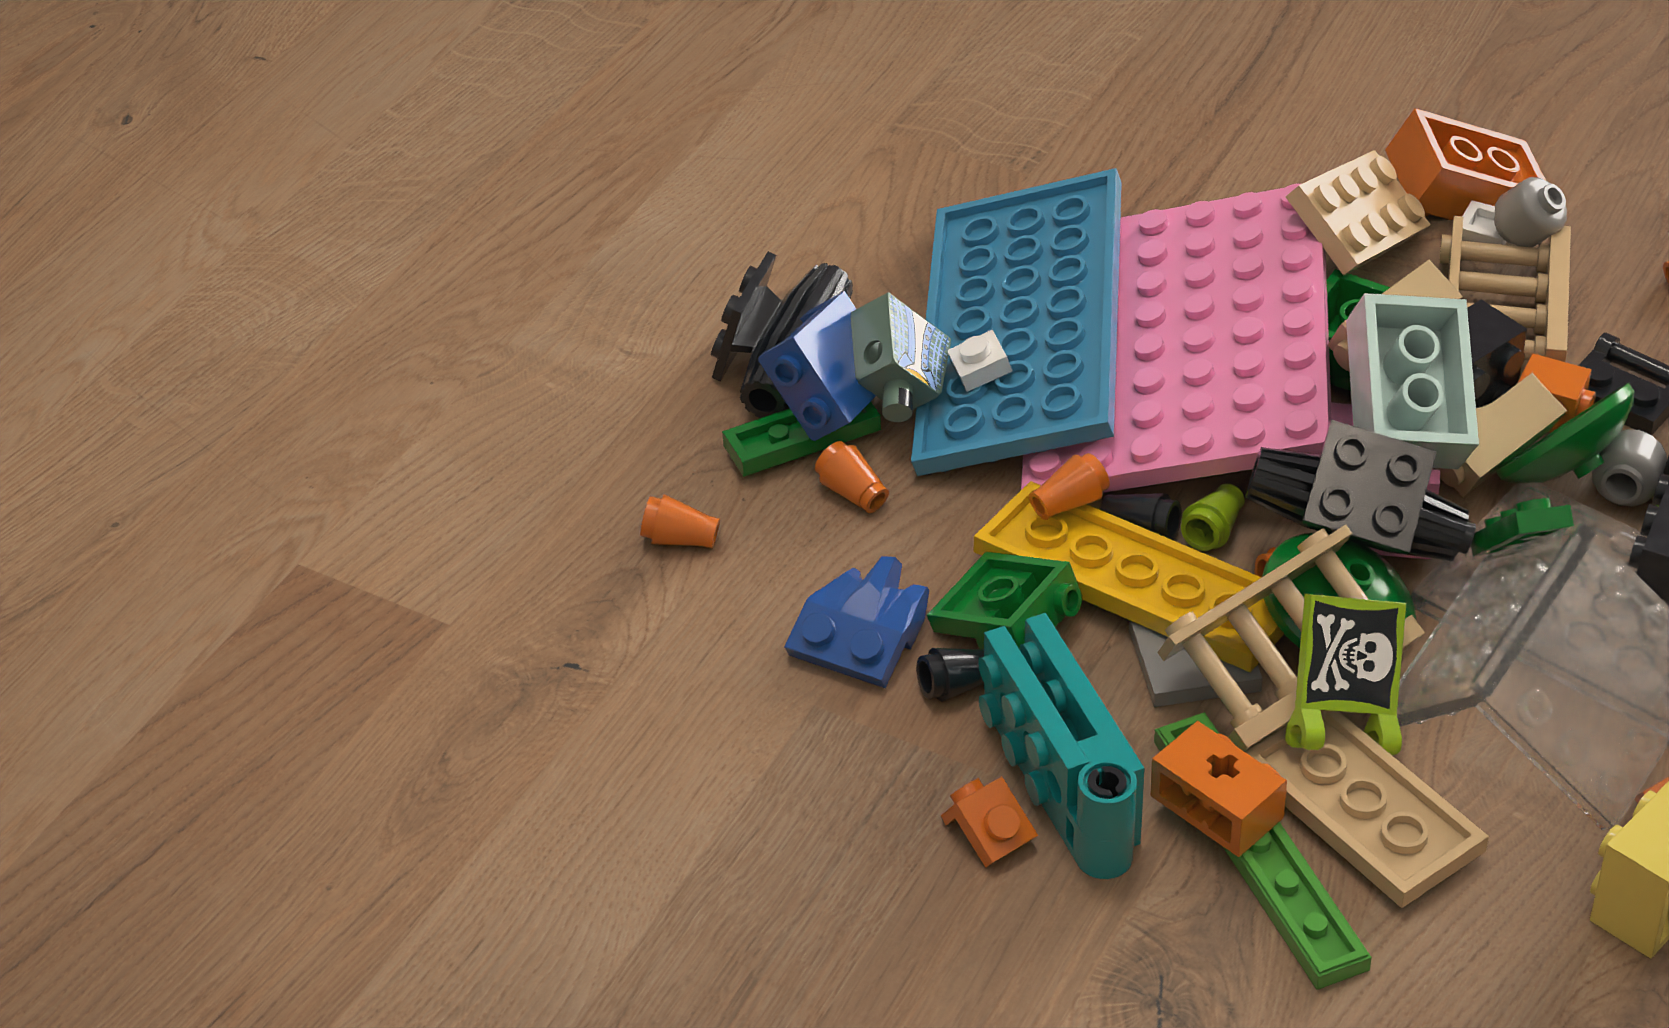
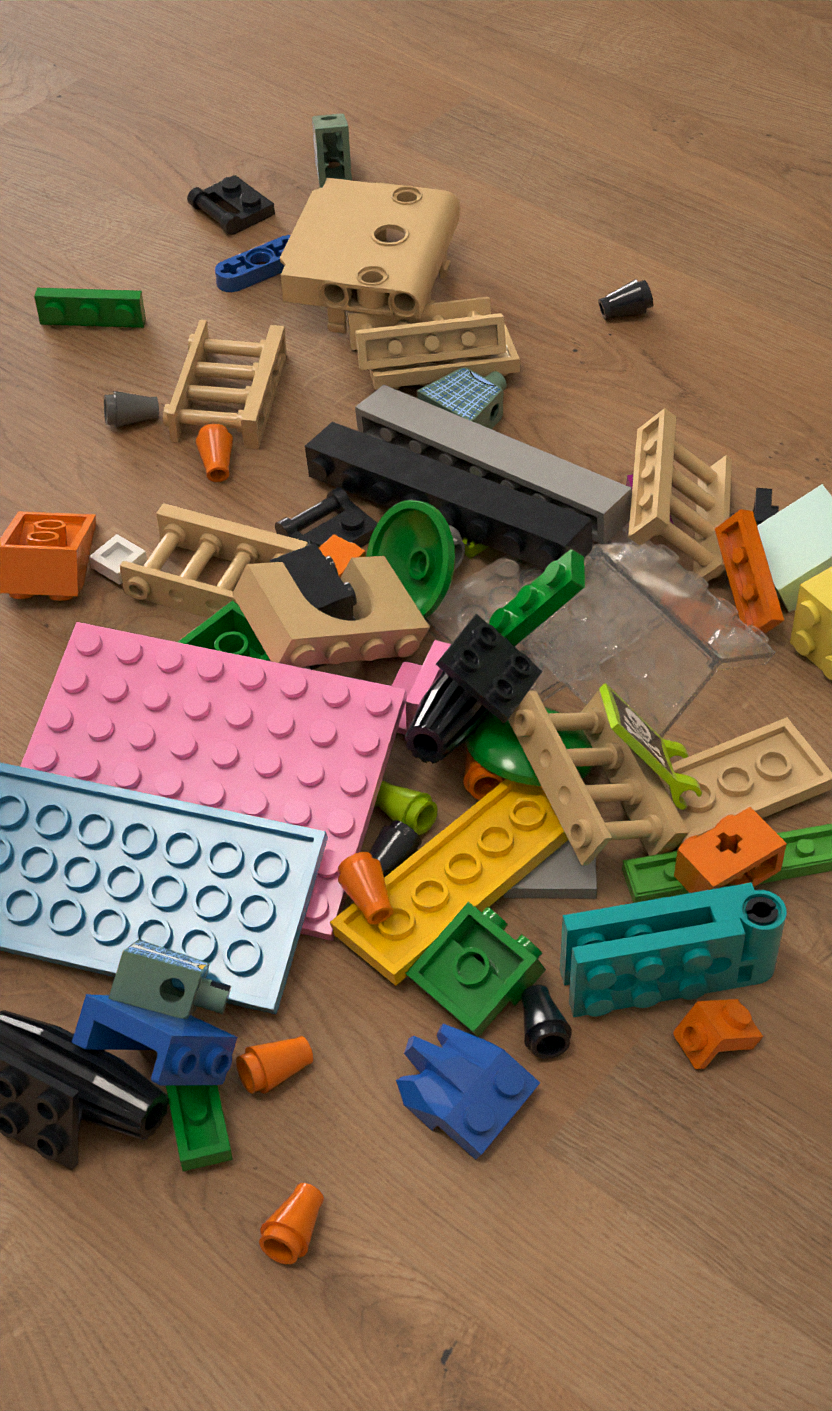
camera: 80 degrees left, 5 degrees up
white plate [947,330,1013,392] -> none
tan plate [1285,150,1431,275] -> none
light aqua brick [1346,293,1479,469] -> none
light grey head [1494,177,1567,247] -> none

